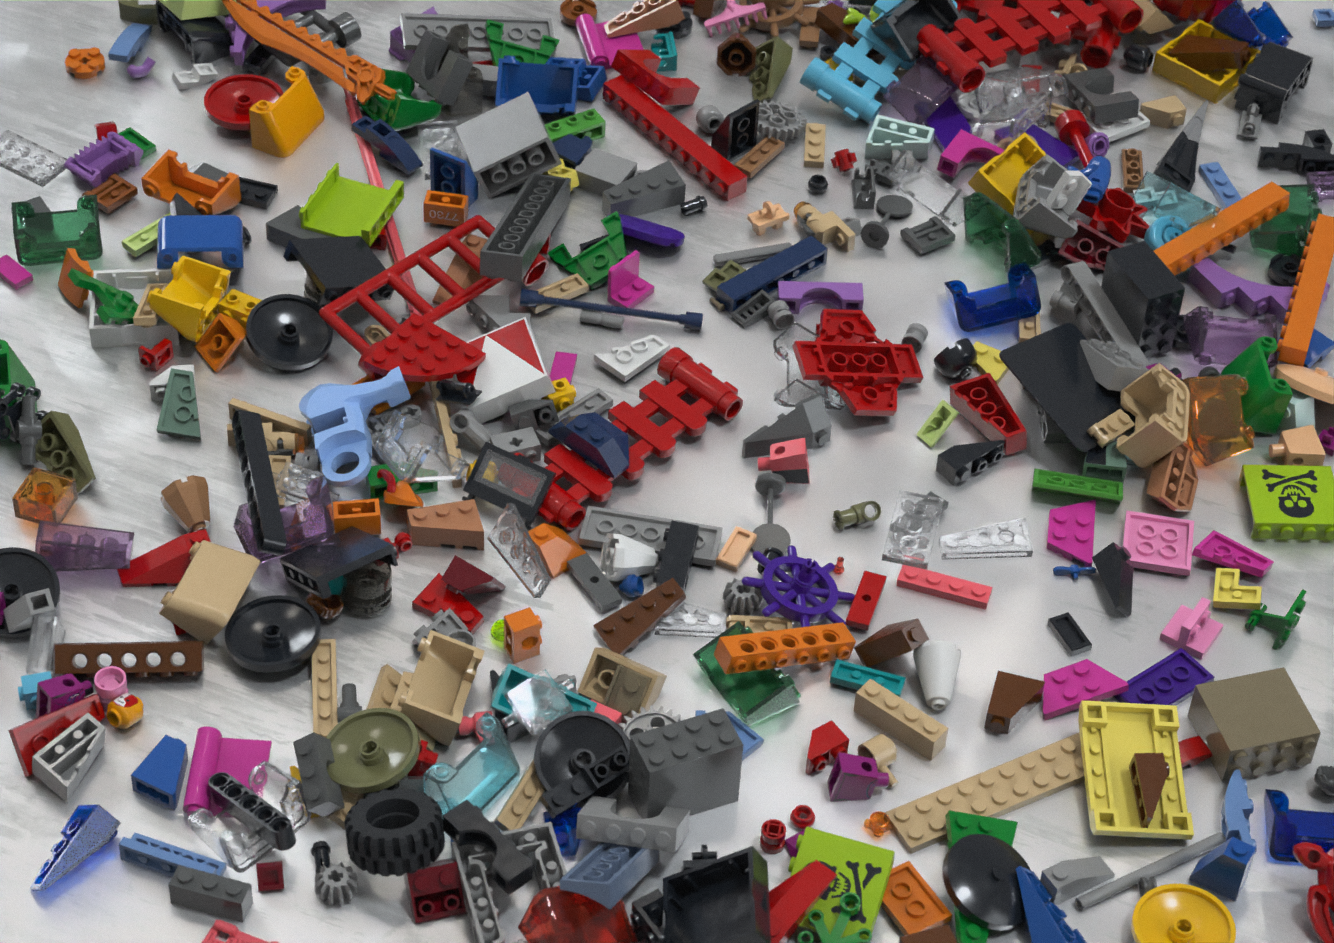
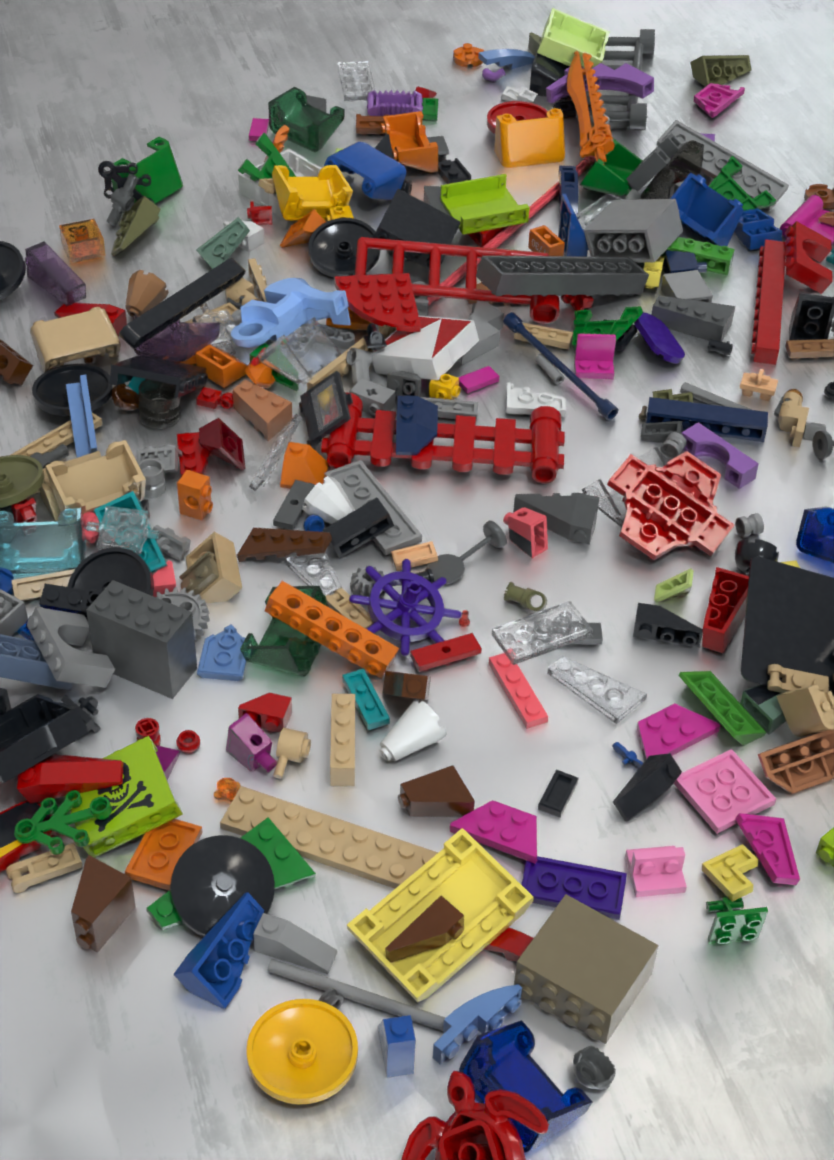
camera: 50 degrees right, 0 degrees up
none -> medium blue fence [66,375,97,458]

